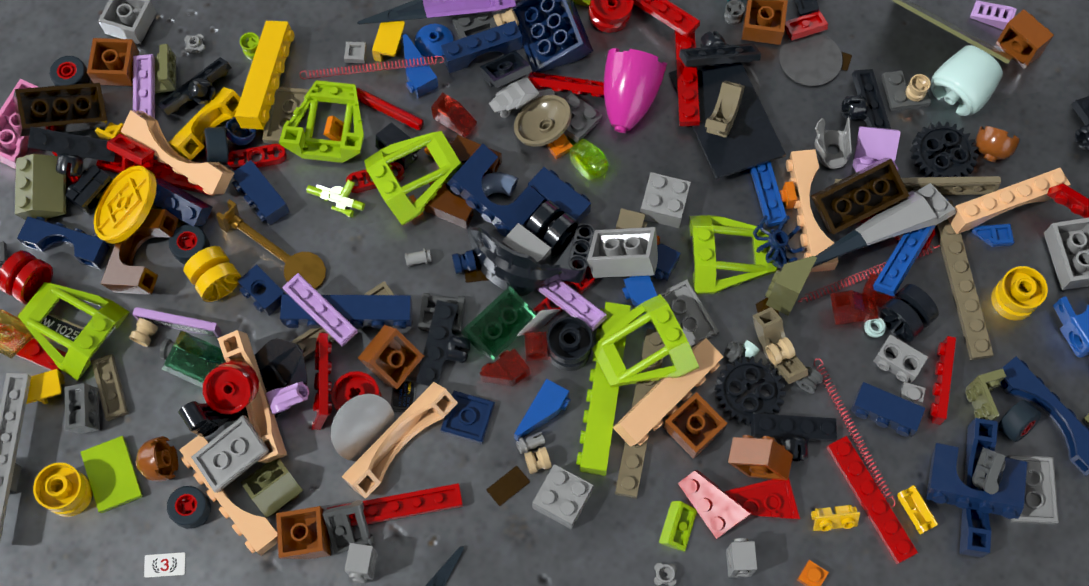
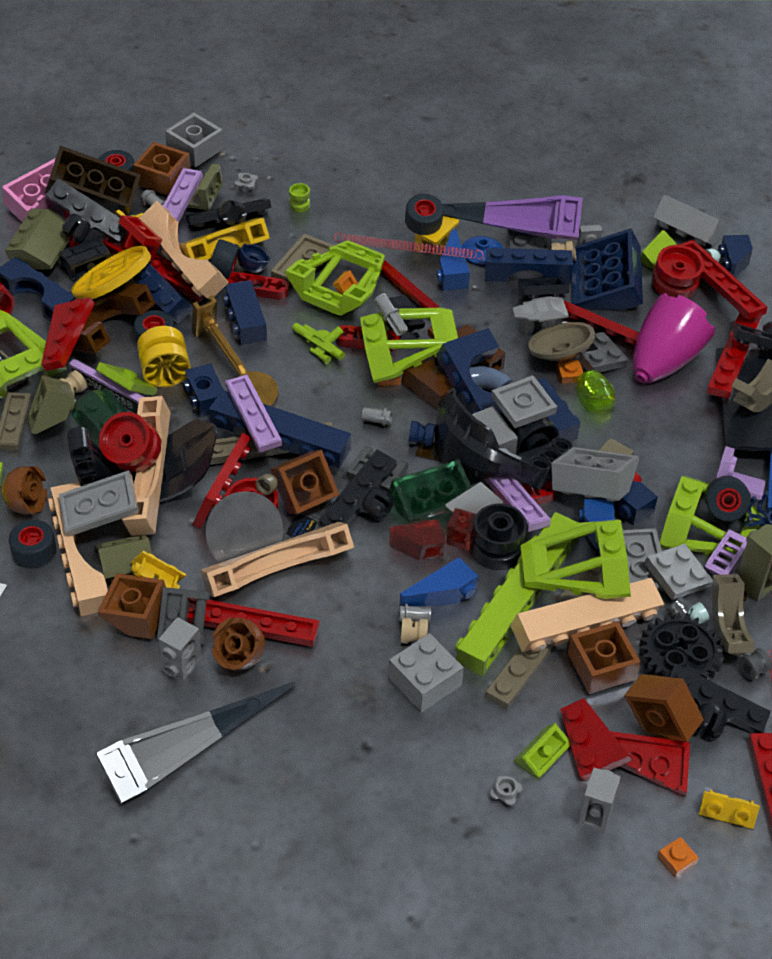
camera: 20 degrees right, 20 degrees down
yellow brick [235,21,294,130] -> none
lavender piece [265,382,310,414] -> none
light grey plate [344,41,367,64] -> none
clear red slope [431,92,477,138] -> none
dark blue tile [440,390,495,444] -> none
dark brown sticker [486,466,530,506] -> none
light grey brick [640,172,691,228] -> none
tan wheel [765,337,796,366] -> none
none -> olive slope [27,375,76,434]
none -> red wing [41,297,95,371]
none -> lime plate [96,362,158,396]
none -> yellow hinge [130,551,186,589]
none -> light grey pin [141,190,165,207]
none -> dark orange cylinder [212,618,265,671]
none -> dark tan hinge [256,474,278,495]
none -> light grey axle [374,293,408,336]
none -> black wheel [405,194,444,235]
none -> light grey plate [491,376,557,428]
none -> light grey plate [644,544,713,600]
none -> lavender slope [704,529,747,576]
none -> black wheel [705,476,751,521]
none -> lavender bracket [716,446,766,500]

